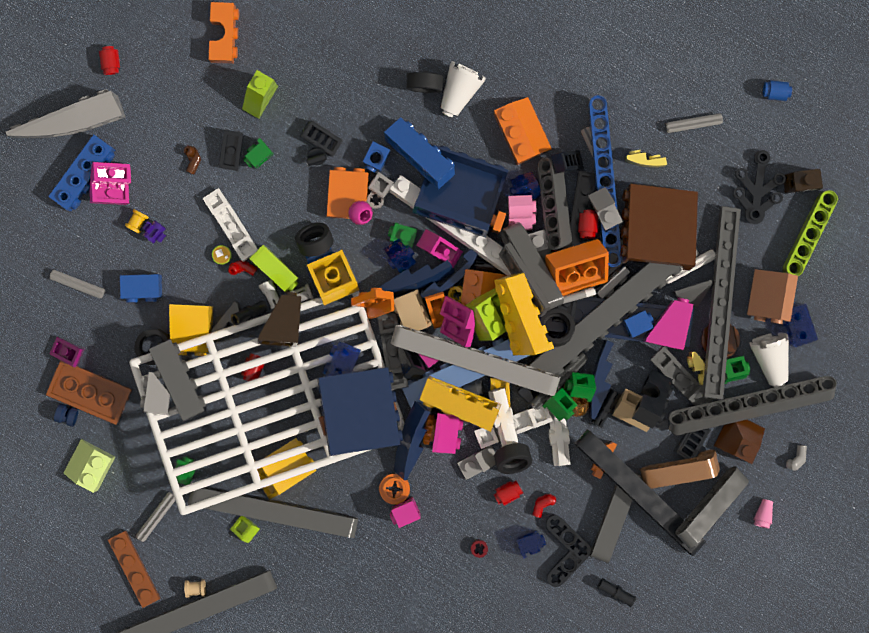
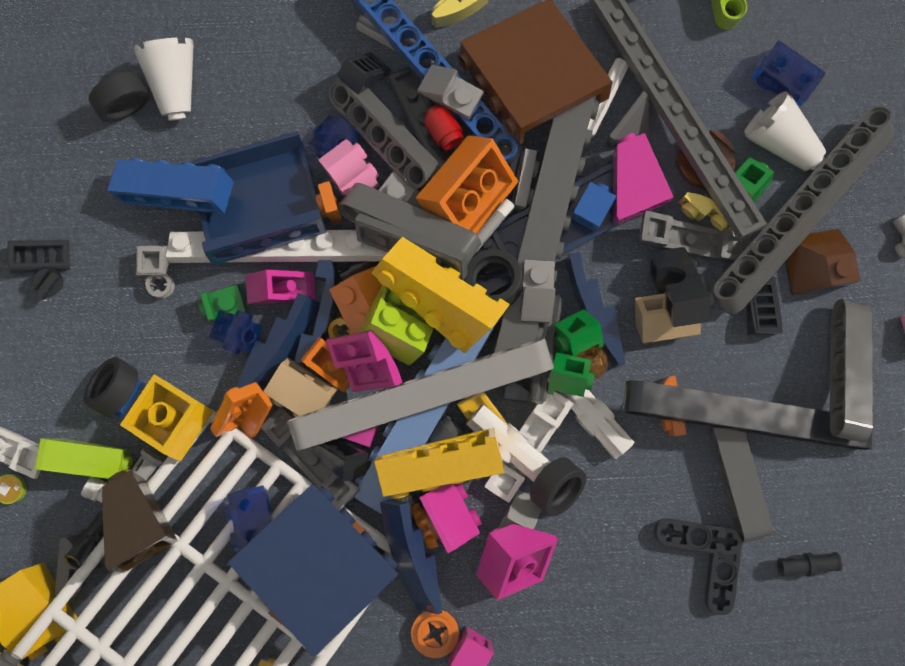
camera: 35 degrees left, 5 degrees down
red arm [228,260,258,276] -> none
red brick [240,353,264,381] -> none
orange brick [327,167,369,219] -> none
dark pink piece [348,201,373,225] -> none
blue brick [363,141,391,173] -> none
dark red bush [471,540,488,558] -> none
orange slope [493,97,552,165] -> none
red brick [493,480,523,506] -> none
clear blue brick [516,531,547,558] -> none
red arm [532,494,556,518] -> none
black pin [591,389,621,428] -> none
medium nougat beam [640,450,720,489] -> none
nougat brick [747,269,798,324] -> none
none -> dark pink slope [476,524,558,600]
none -> light grey slope [521,260,555,323]

